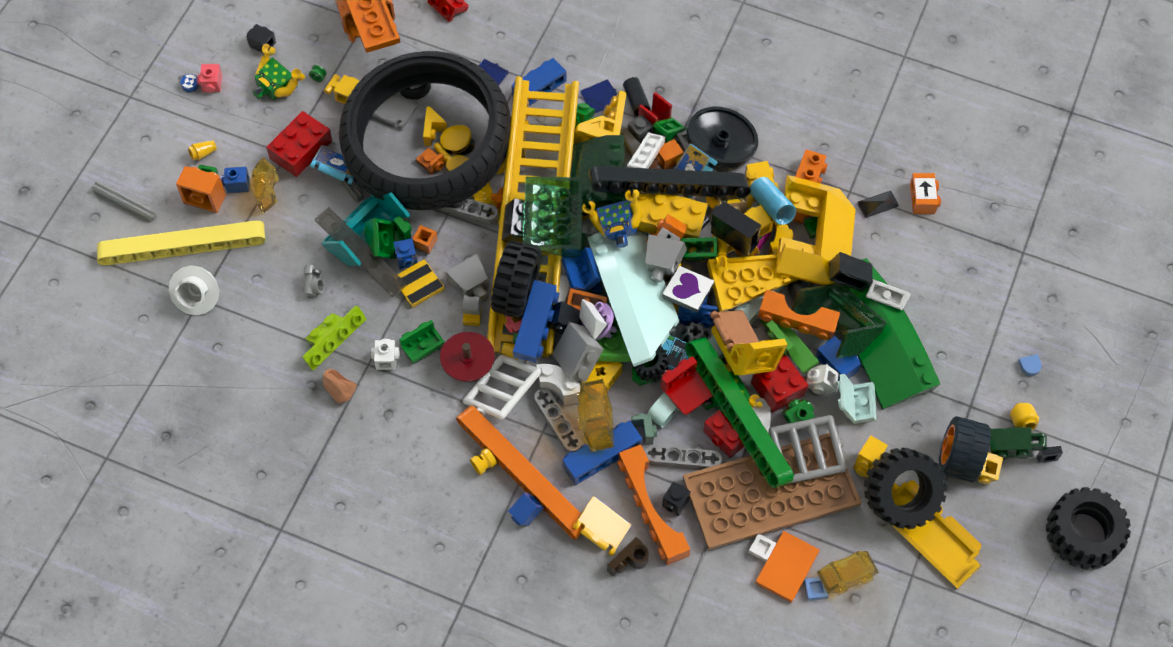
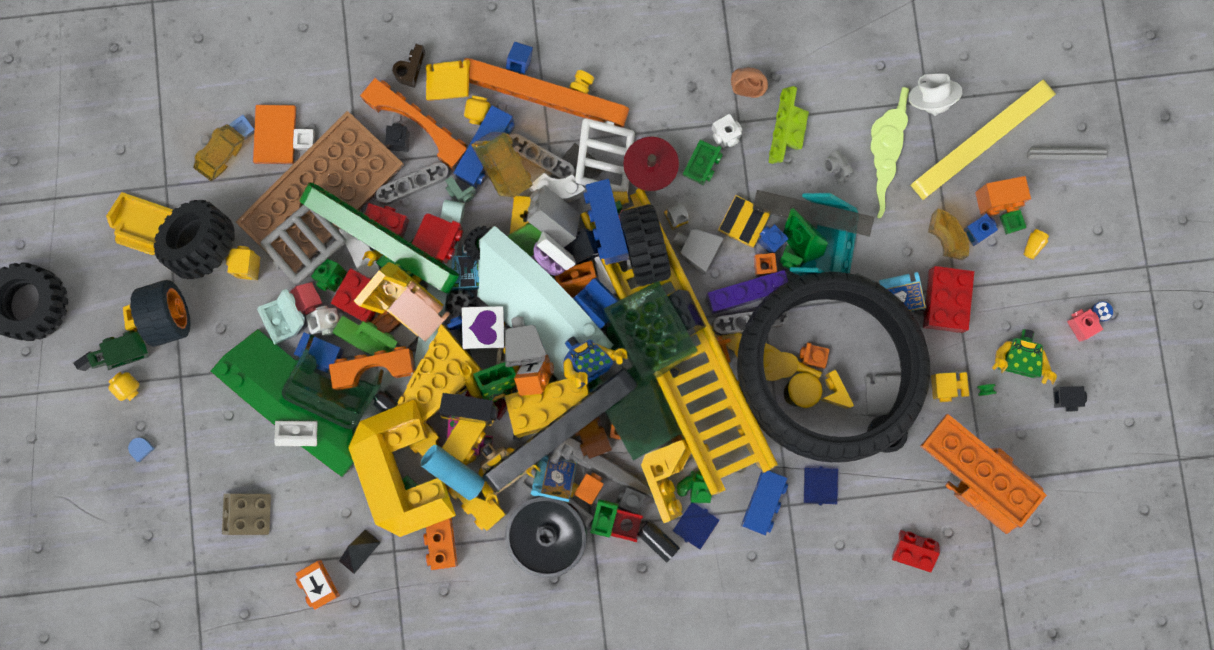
camera: 150 degrees right, 20 degrees up
white tile [627,133,665,168] -> none
black piece [829,252,873,292] -> none
none -> dark tan bracket [222,494,271,535]
none -> coral brick [289,282,322,315]
none -> yellow head [464,95,491,125]
none -> clear smoke tile [562,143,604,180]
none -> dark purple brick [706,270,788,315]
none -> yellowish green piece [870,87,909,219]

